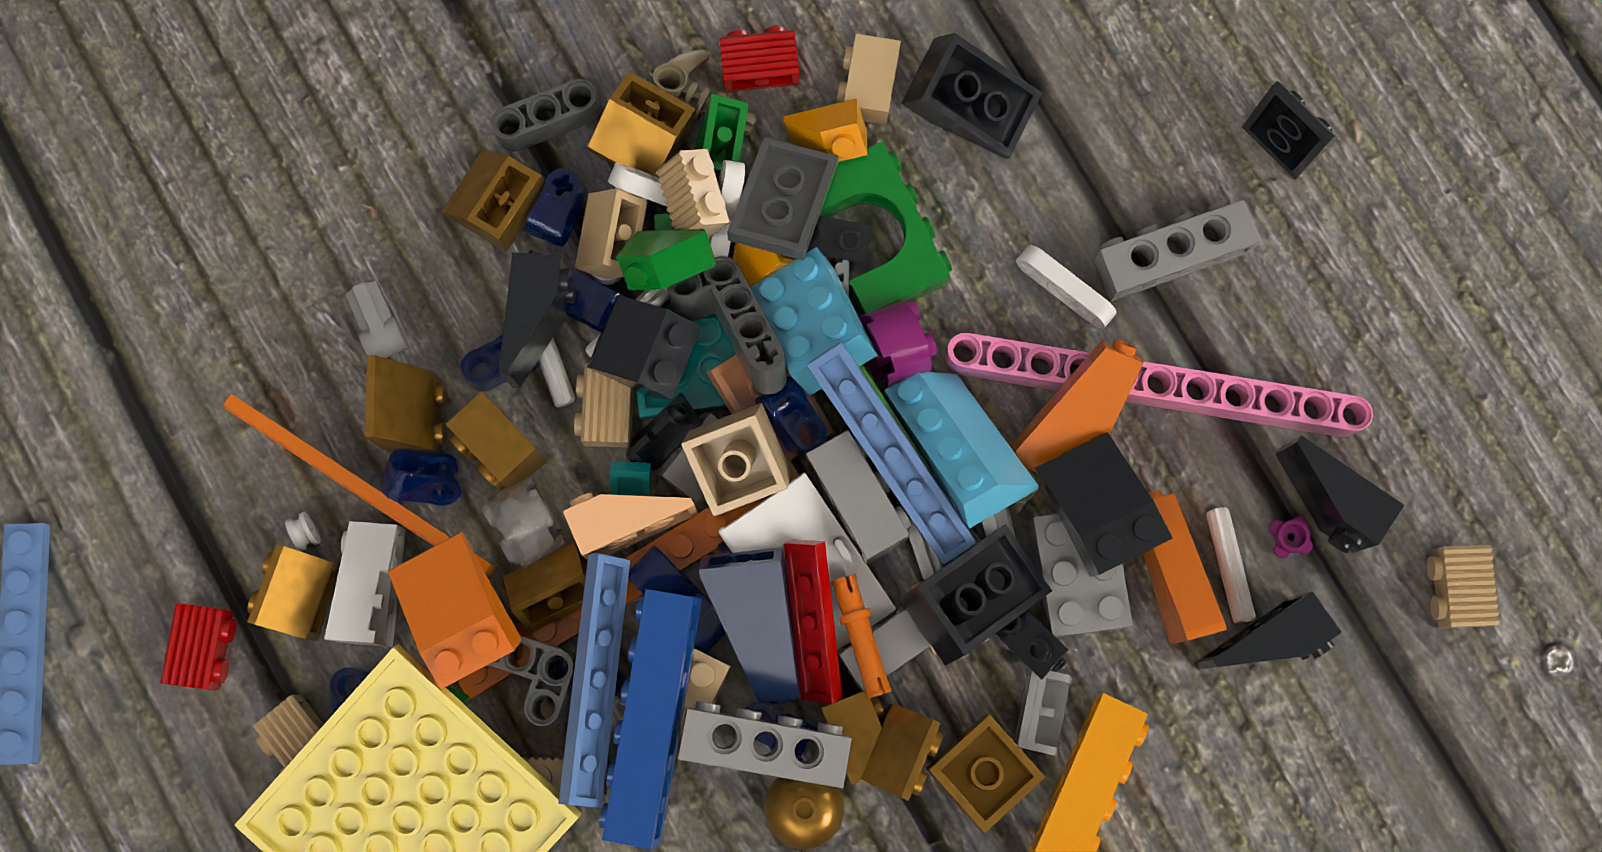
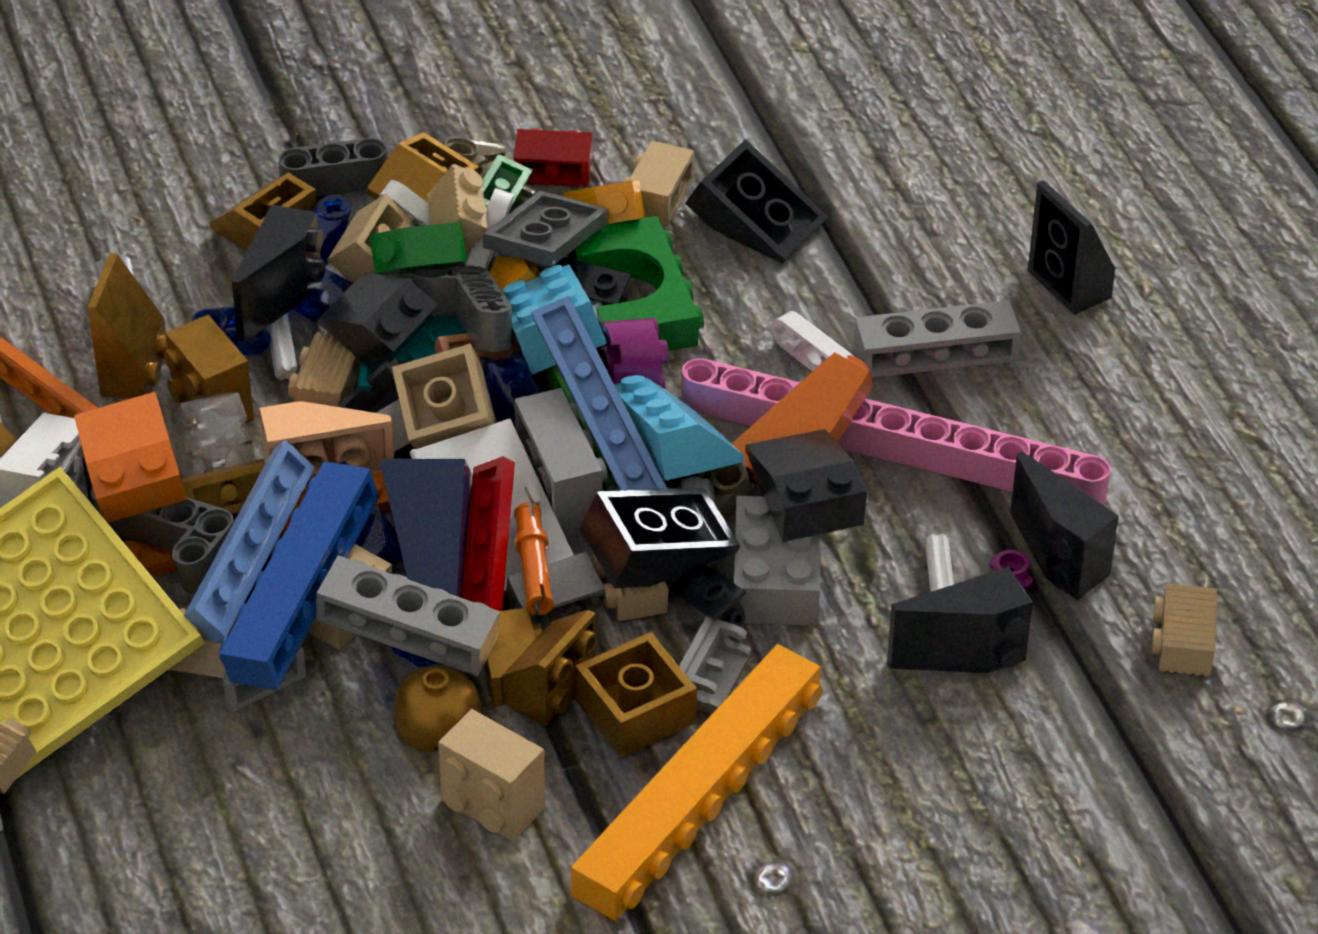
camera: 10 degrees right, 35 degrees down
clear blue piece [380,449,462,506] -> none
orange slope [1143,490,1227,645] -> none

